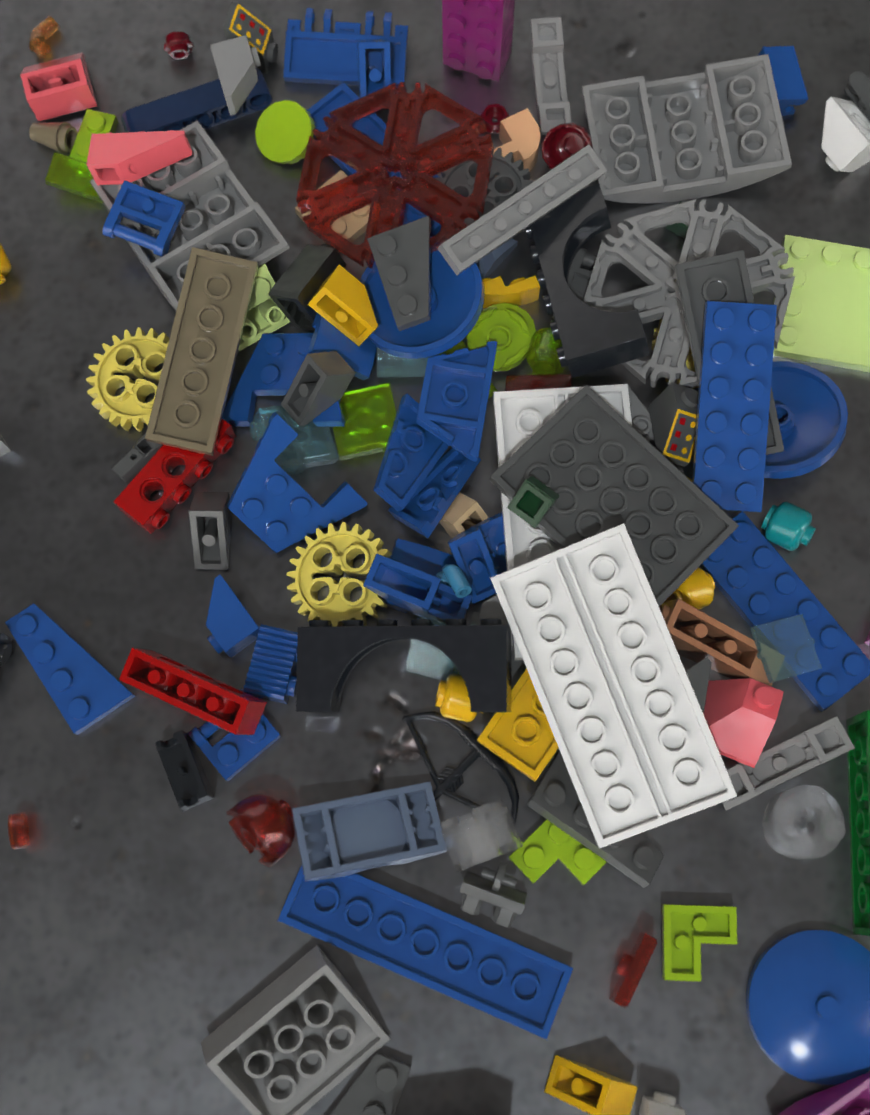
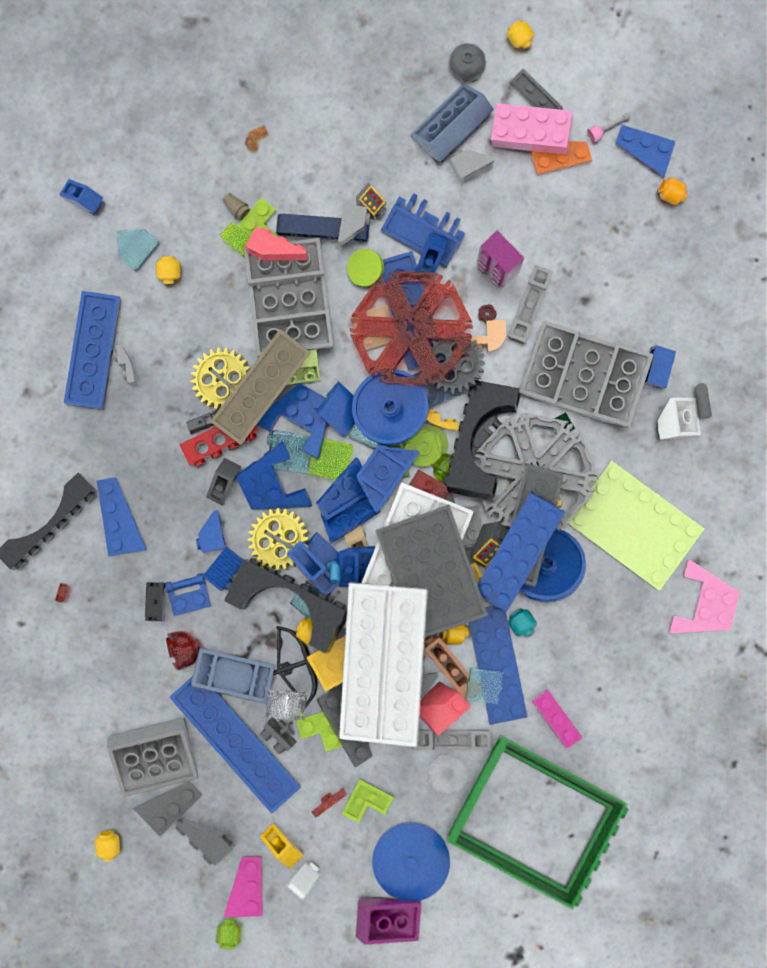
camera: 25 degrees right, 10 degrees up
coral slope [20,52,97,122] -> none
blue plate [103,180,185,257] -> none
red brick [119,647,267,735] -> none
dark red plate [163,31,193,60] -> none
pearl dark grey slope [269,244,347,330] -> none
dark grey slope [281,351,355,427] -> none
yellow slope [308,264,378,346] -> none
dark grey wing [367,216,431,331] -> none
light grey plate [438,144,607,275] -> none
dark green slope [507,476,560,528] -> none
dark red hair [541,122,592,169] -> none

